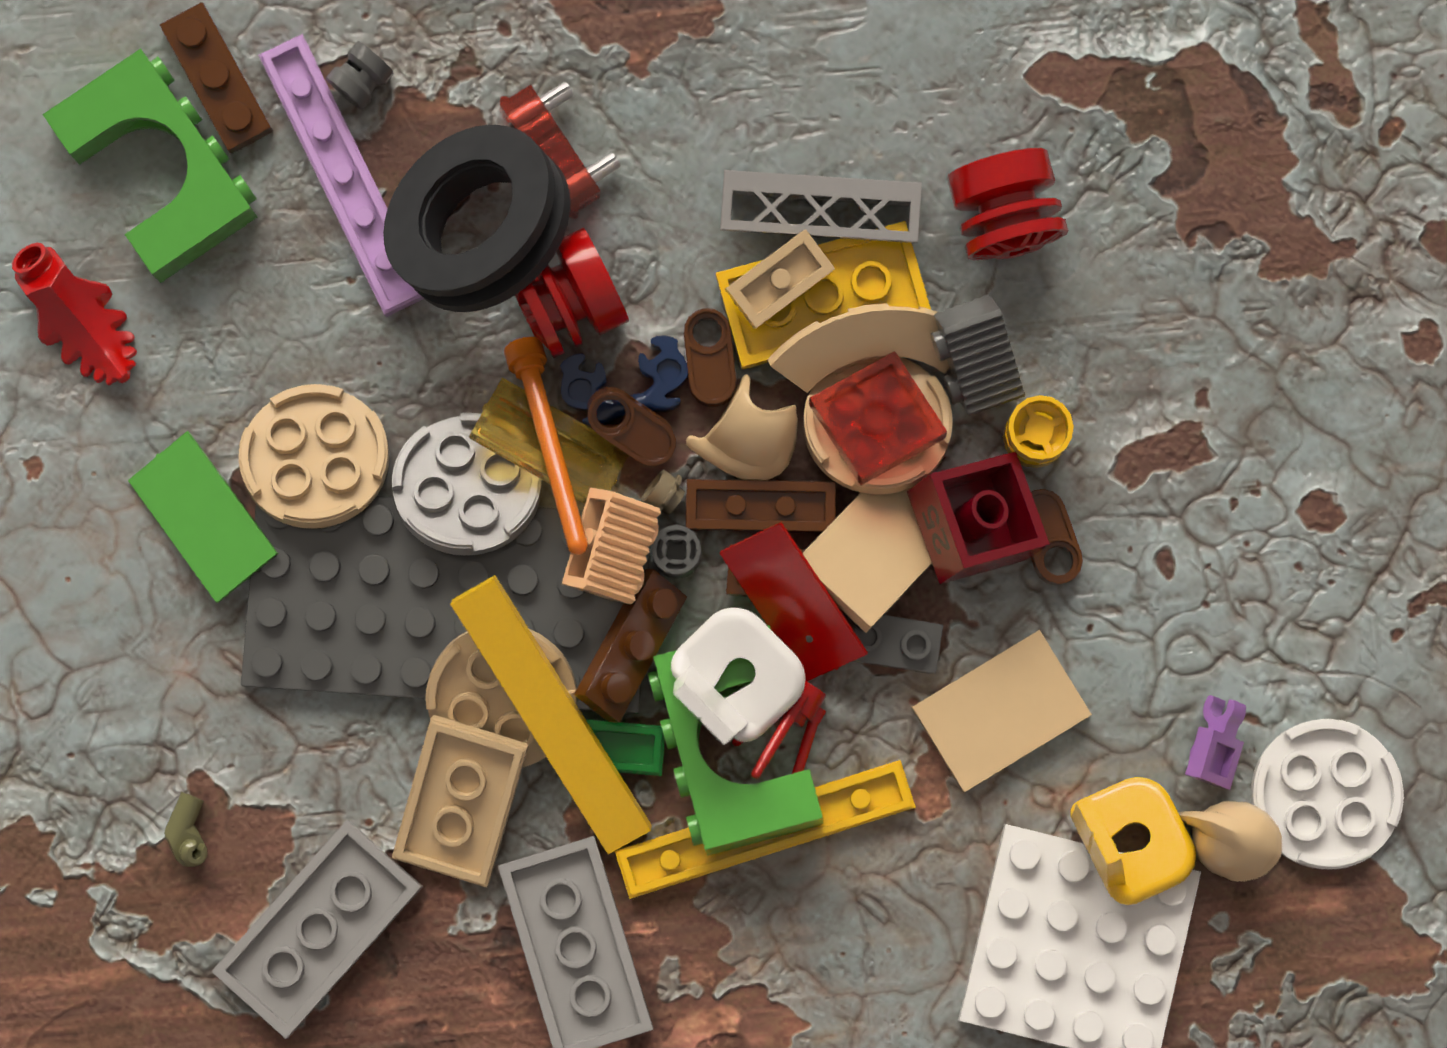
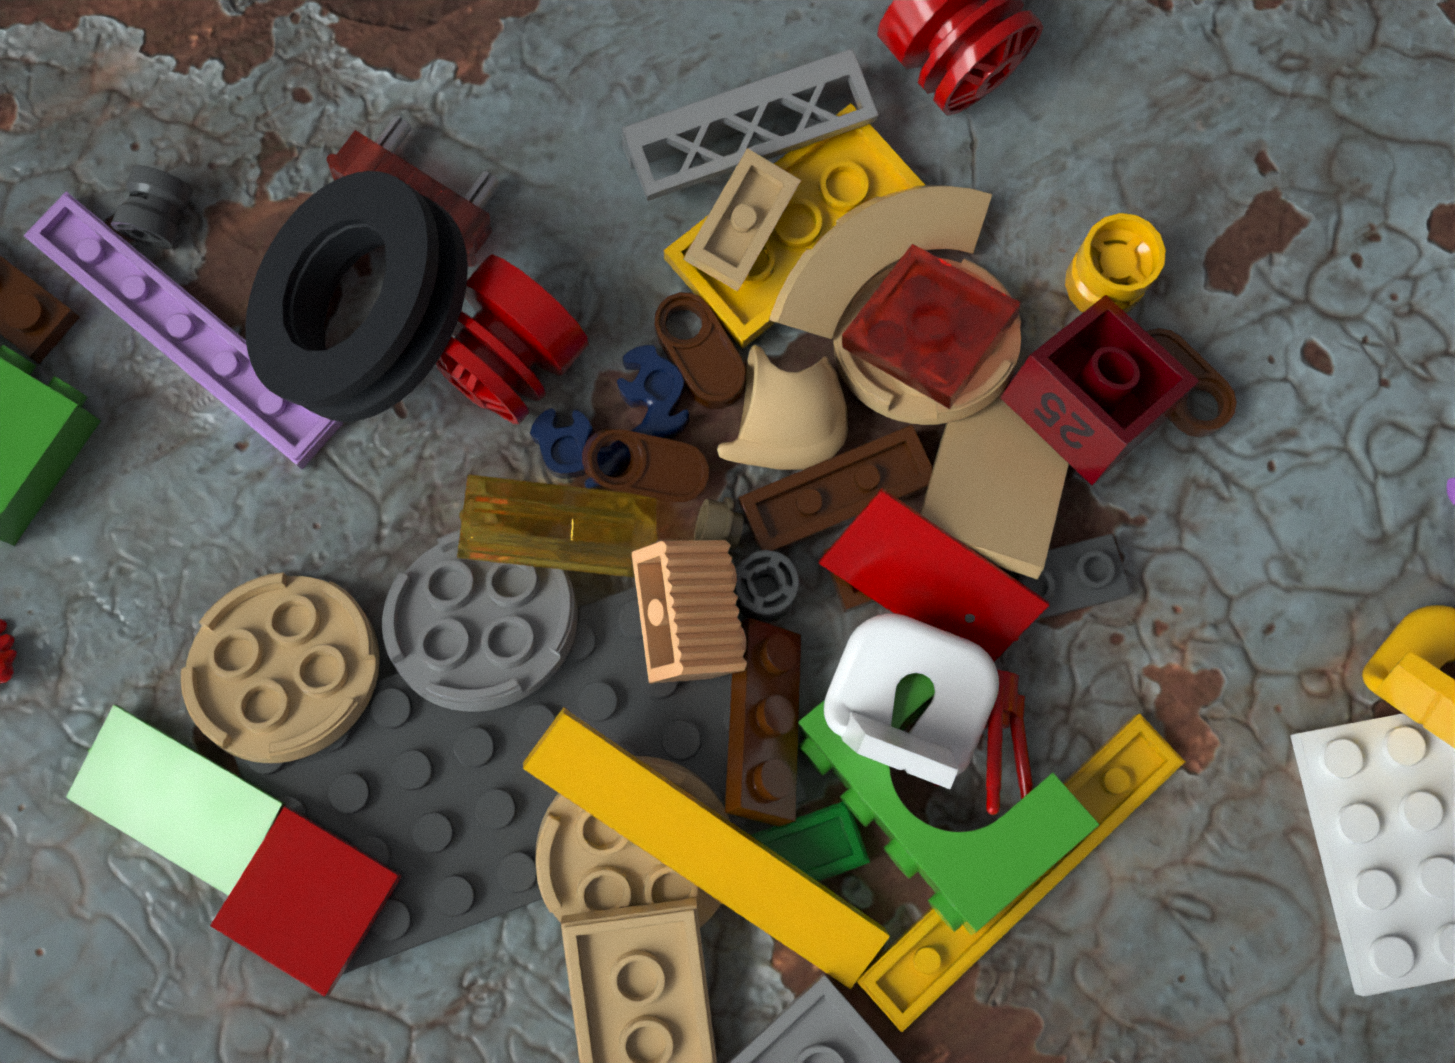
camera: 30 degrees left, 5 degrees down
orange piece [504,337,588,555] -> none
tan tile [911,630,1092,793] -> none
dark grey brick [930,295,1025,416] -> none
none -> red tile [210,807,402,997]

